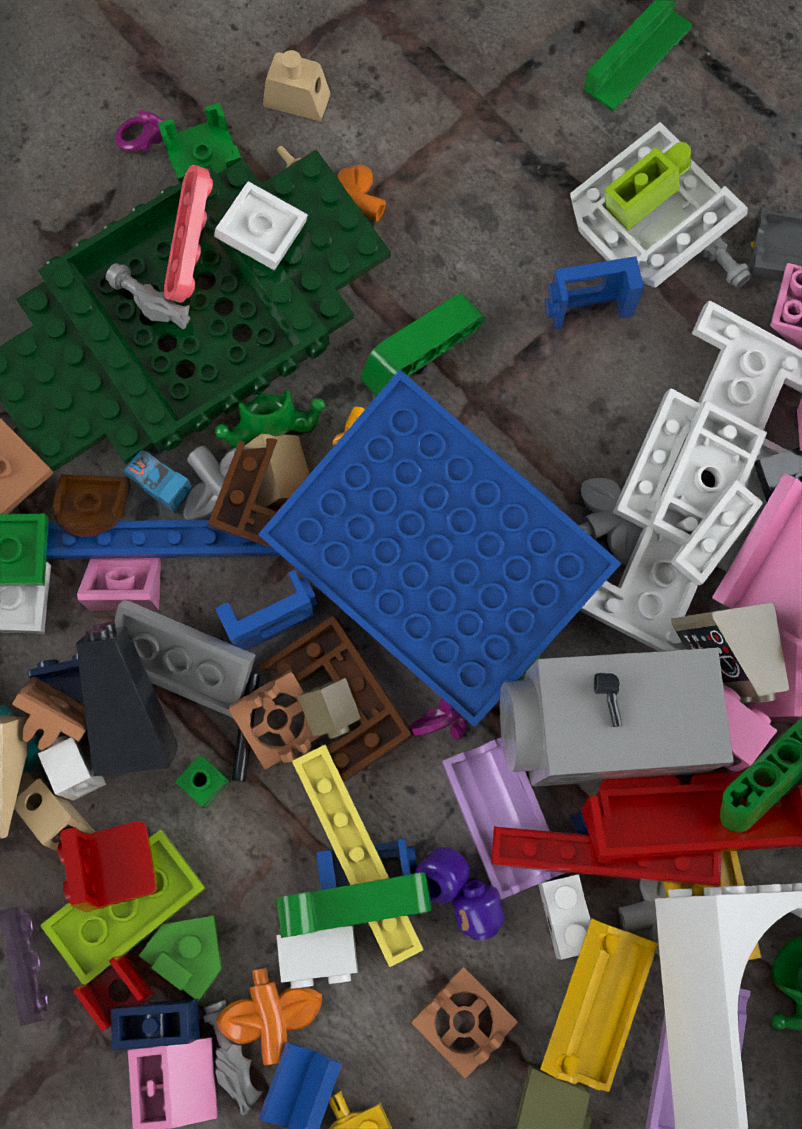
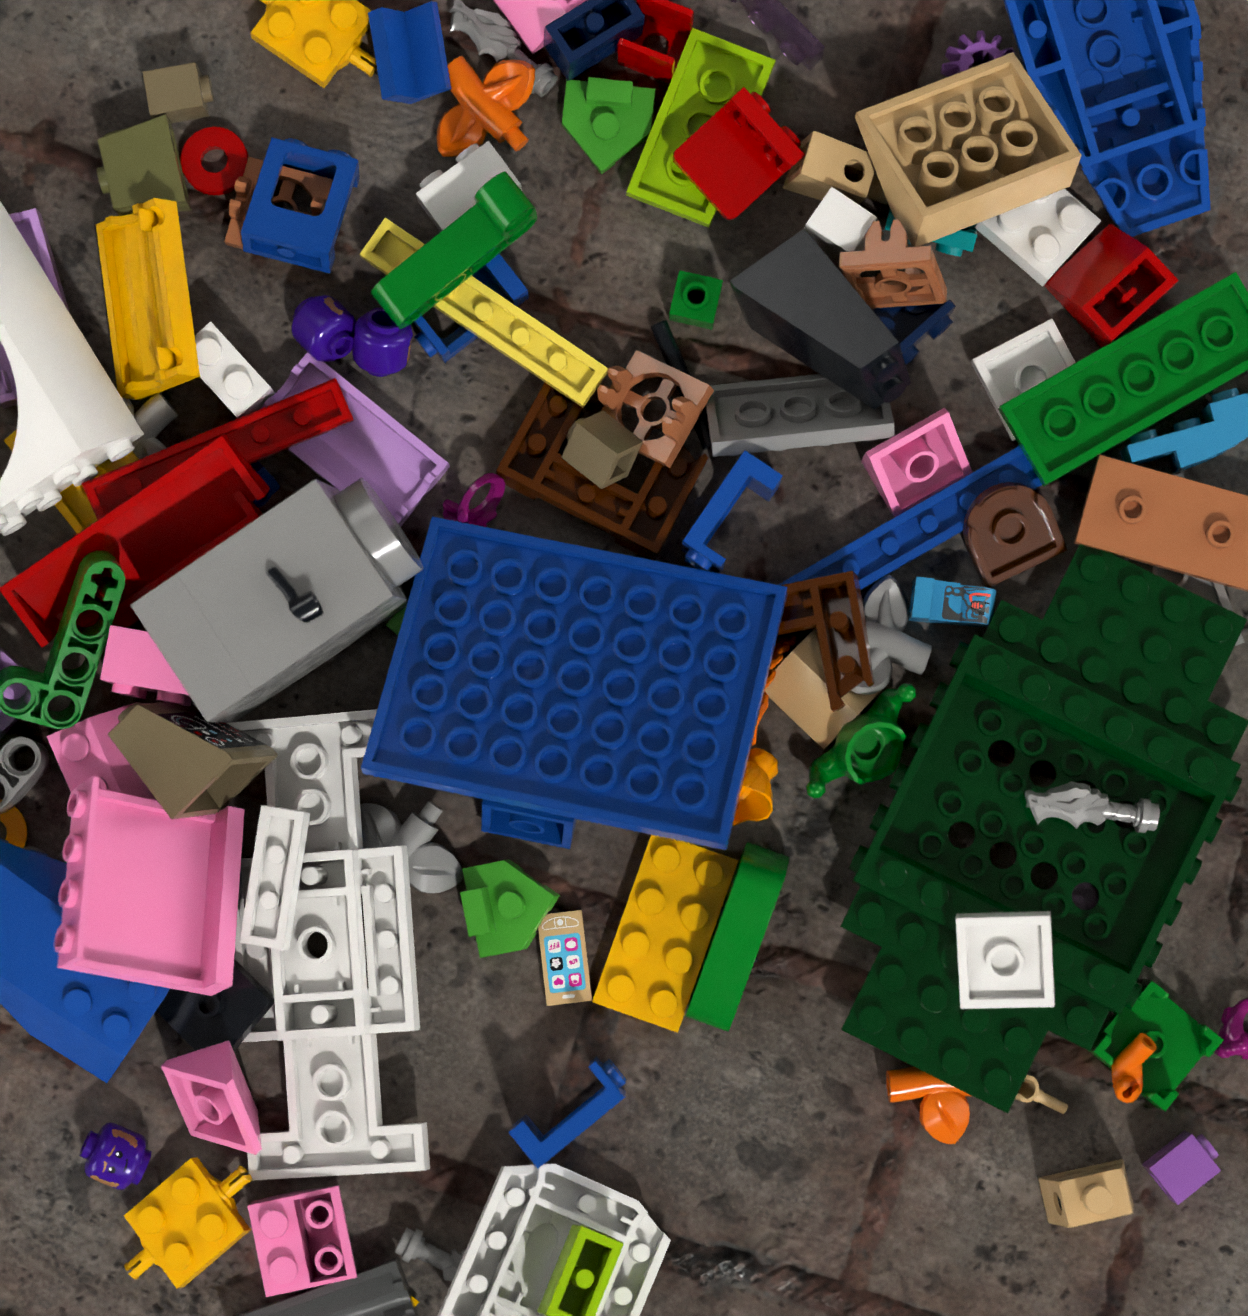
camera: 155 degrees right, 10 degrees up
coral plate [164,165,213,303] -> none
none -> red piece [181,127,249,195]
none -> blue window [241,137,360,274]
none -> bright green plate [460,859,560,958]
none -> tile [538,910,592,1006]
none -> yellow plate [592,835,738,1033]
none -> orange arm [1112,1033,1157,1103]
none -> medium lavender brick [1142,1130,1221,1205]

